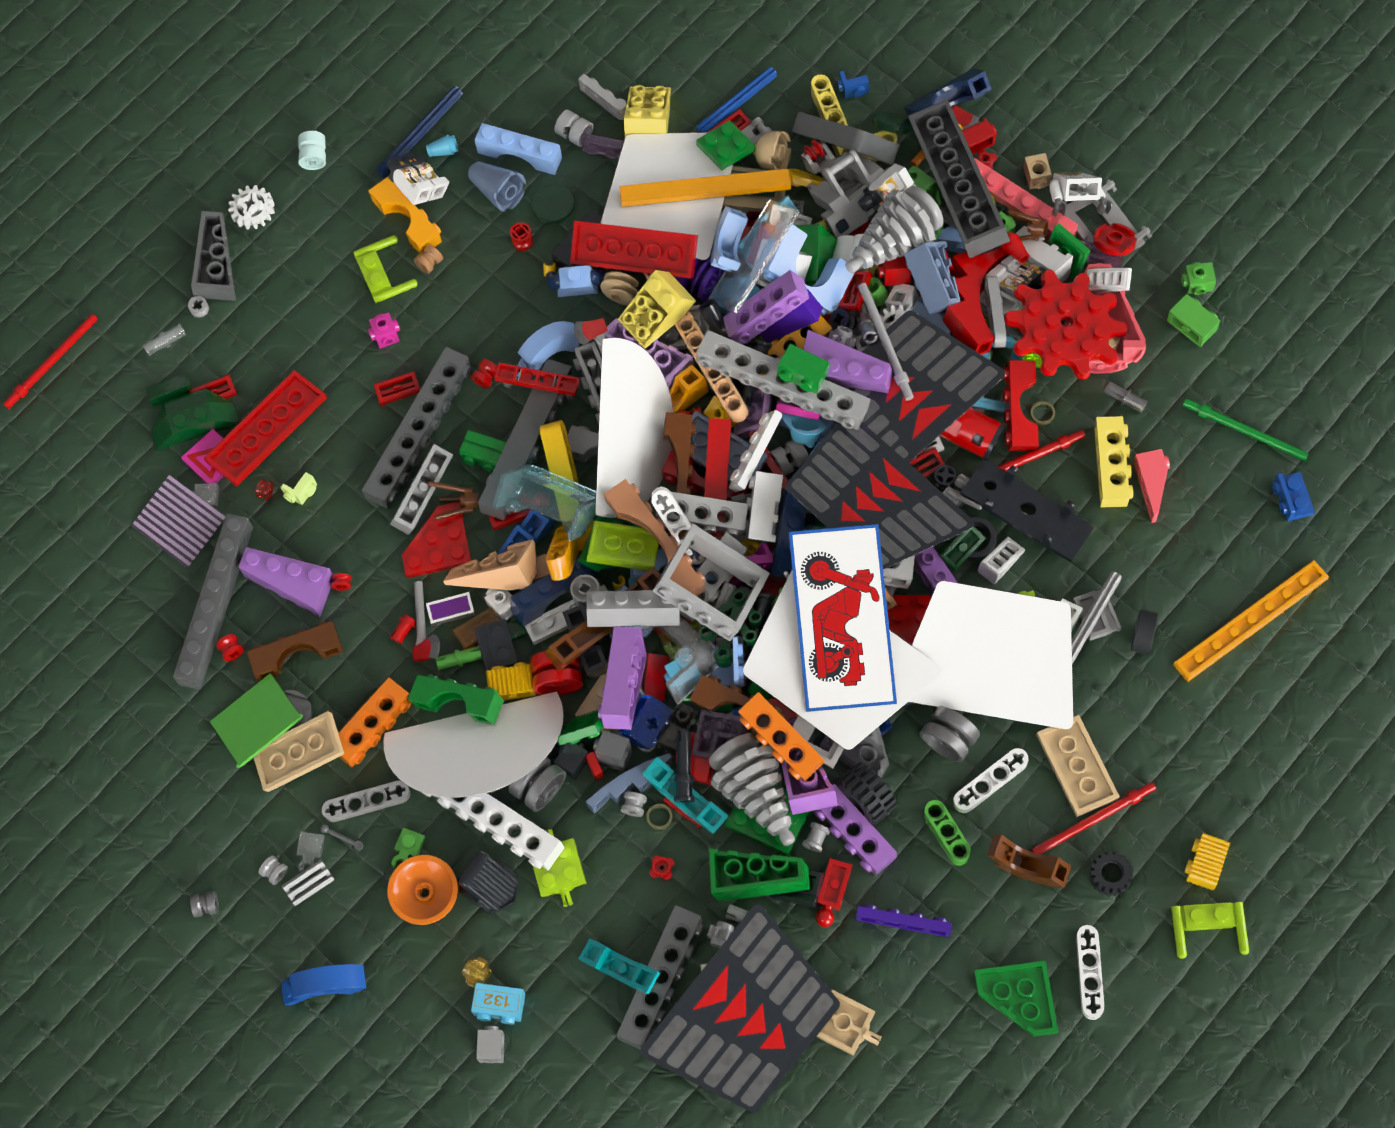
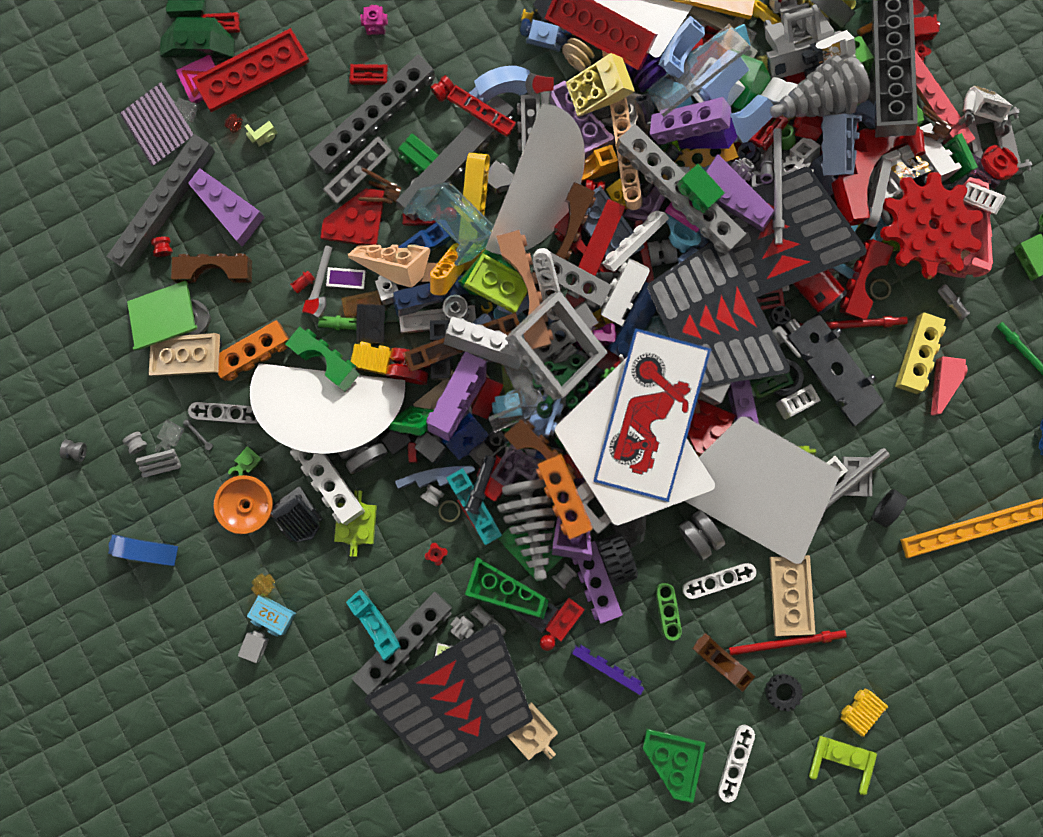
camera: 15 degrees right, 15 degrees up
red bush [331,573,352,591] -> none
tan brick [1023,153,1052,189] -> none

